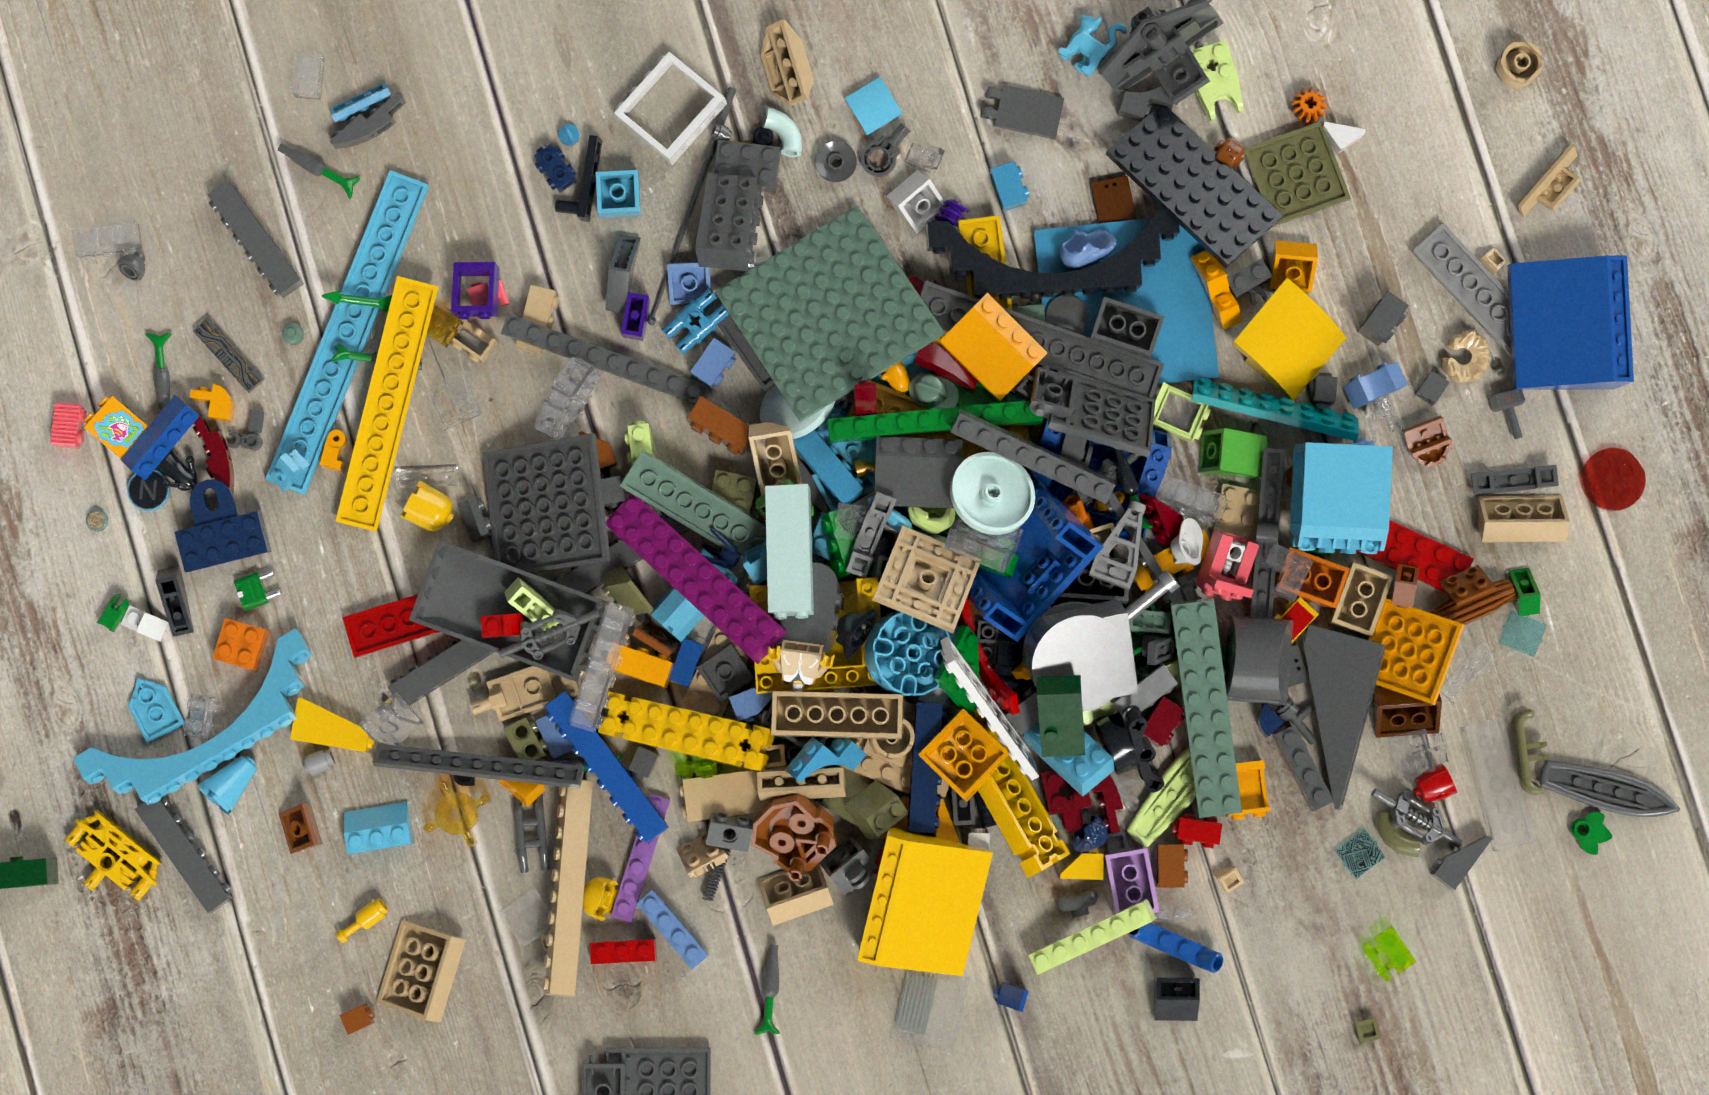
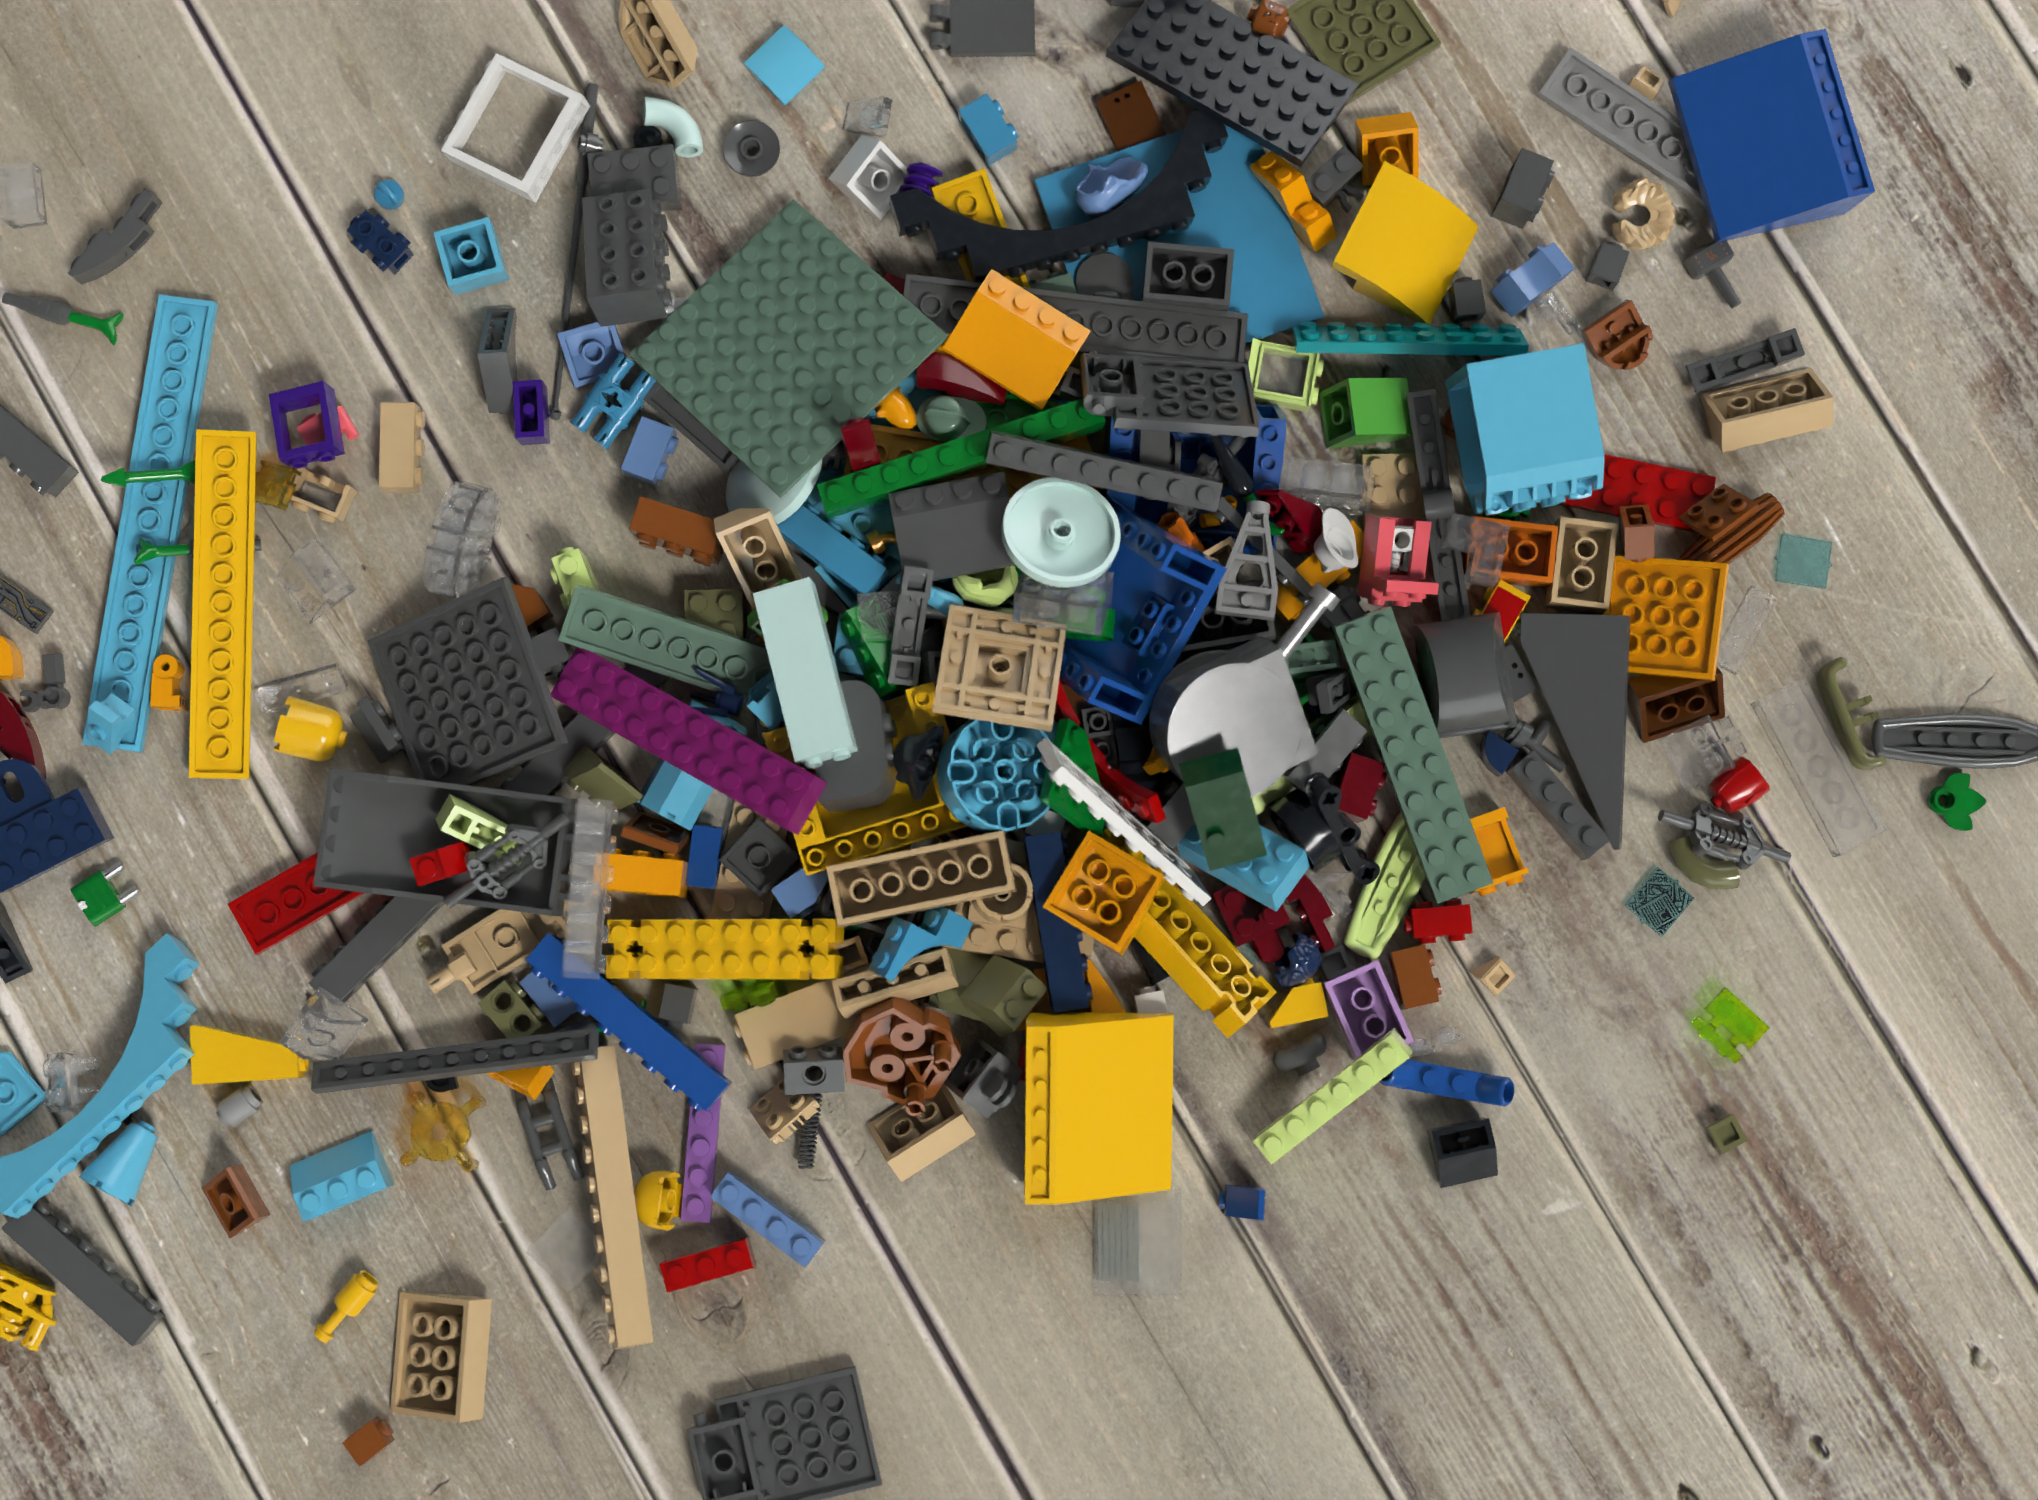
camera: 15 degrees left, 0 degrees up
orange brick [212,618,270,672] -> none
sand green piece [282,323,304,345] -> none
dark azure plate [329,82,391,122] -> none
dark grey plate [501,314,707,404] -> none
black piece [555,135,603,222] -> none
dark grey piece [754,944,780,1035] -> none
tan torso [767,640,835,692] -> none
dark grey pin [861,123,911,177] -> none
dark grey brick [951,788,975,826] -> none
dark grey slope [1431,836,1493,890] -> none
green slope [1508,568,1541,617] -> none
clear red tile [1581,448,1646,511] -> none

